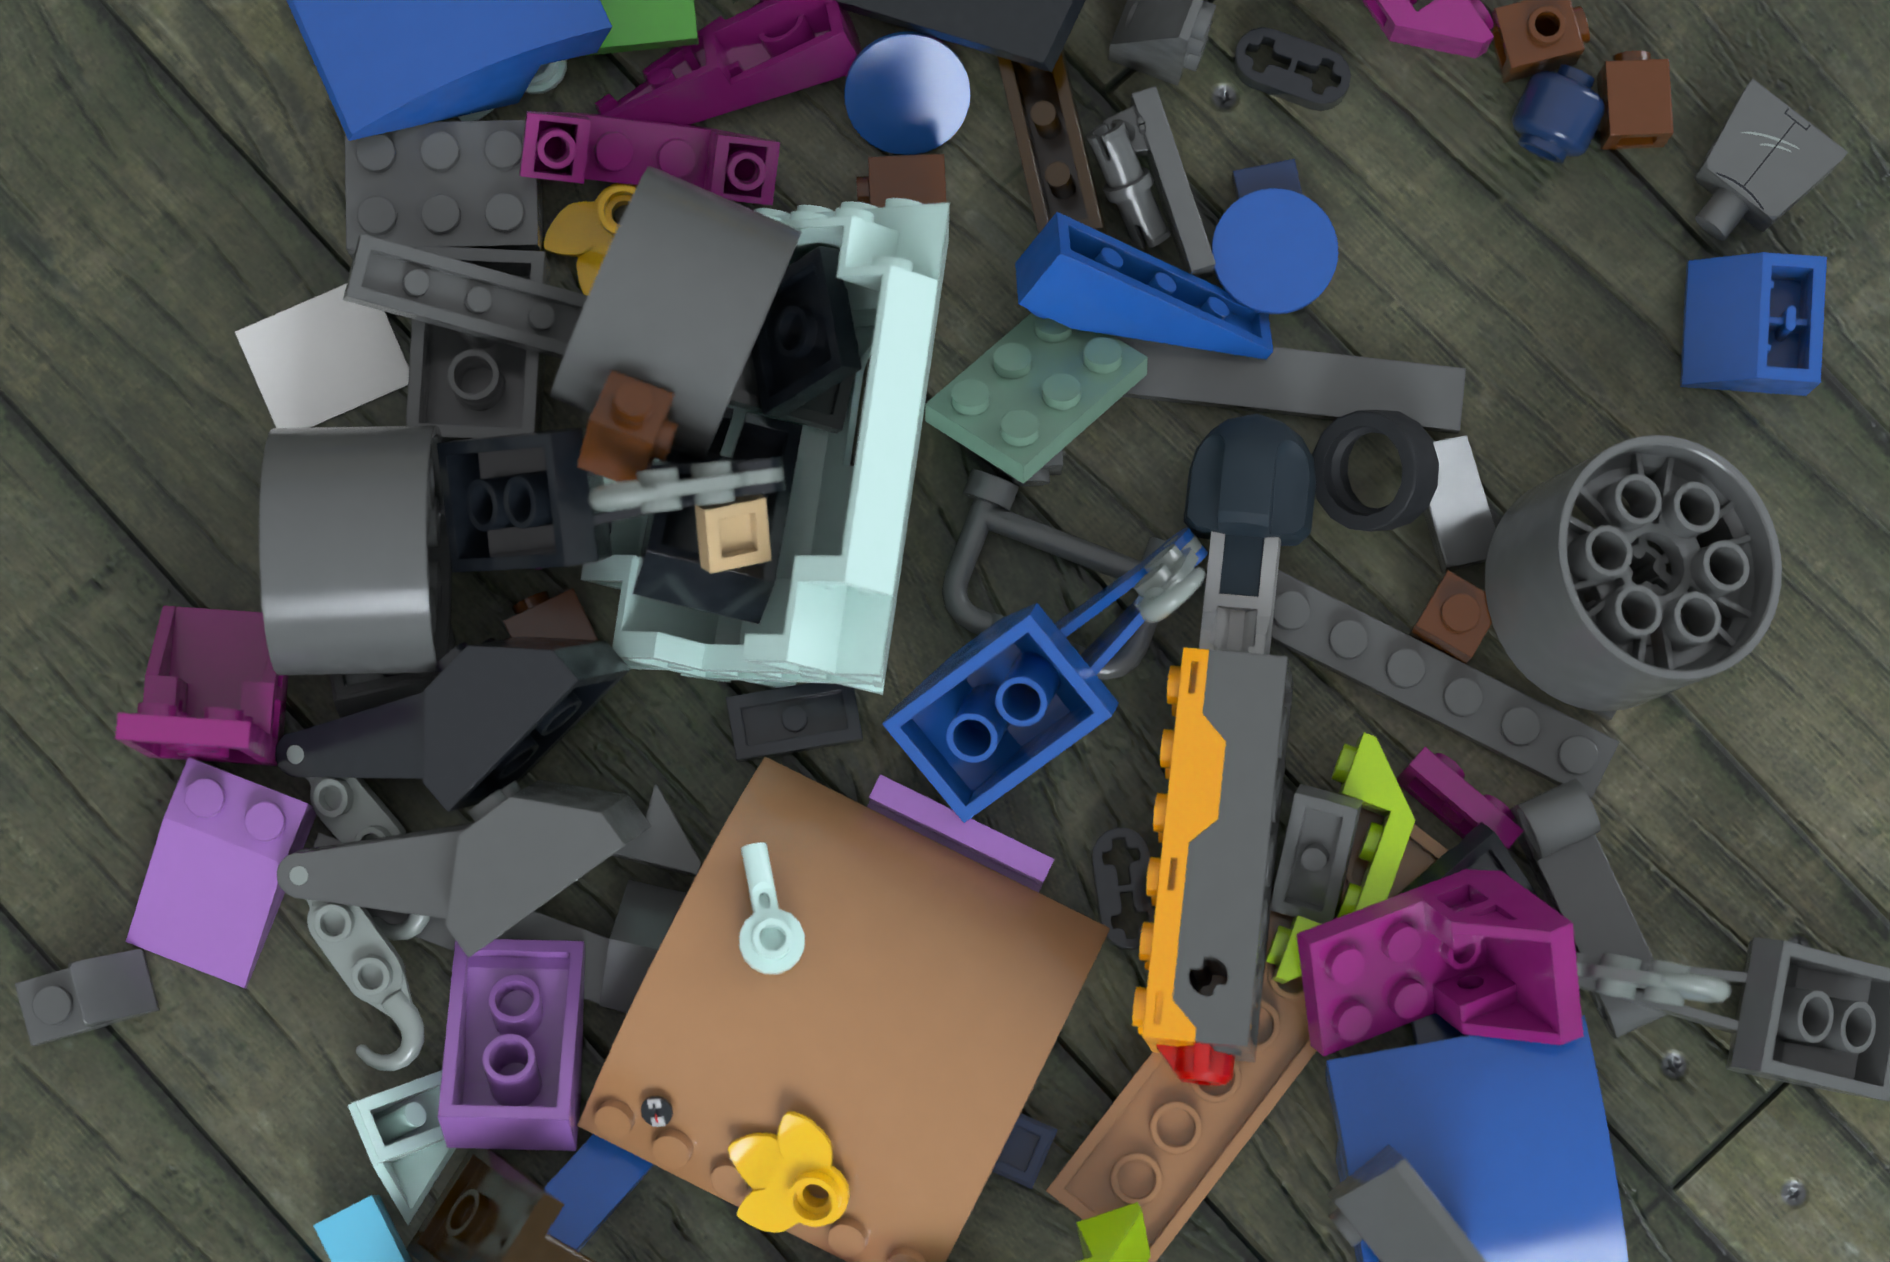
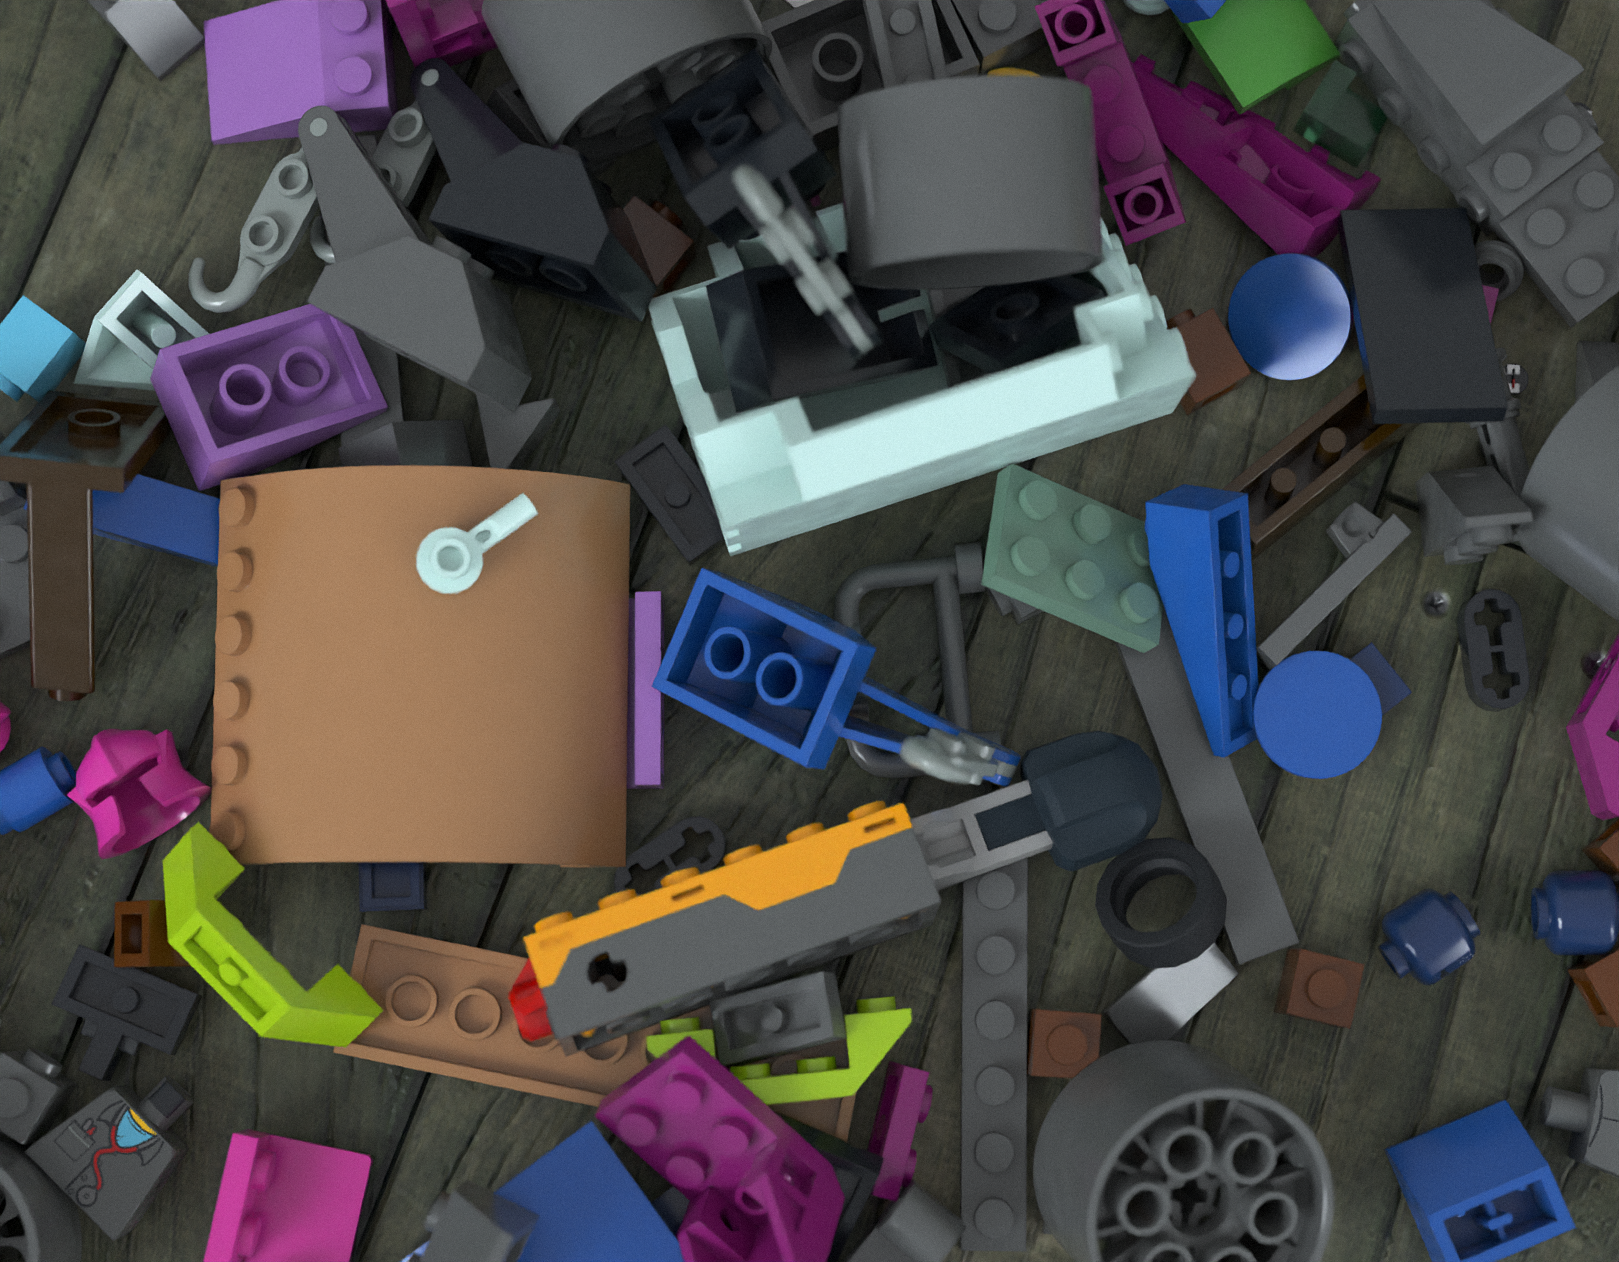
camera: 65 degrees right, 0 degrees up
reddish brown brick [577,370,678,482] -> none
black piece [641,1096,673,1127] -> none
tan tile [695,494,772,573] -> none
yellow plate [728,1111,850,1232] -> none
dark grey pin [1086,119,1171,250] -> none
none -> reddish brown brick [1274,949,1365,1029]
none -> dark blue head [1378,888,1480,986]

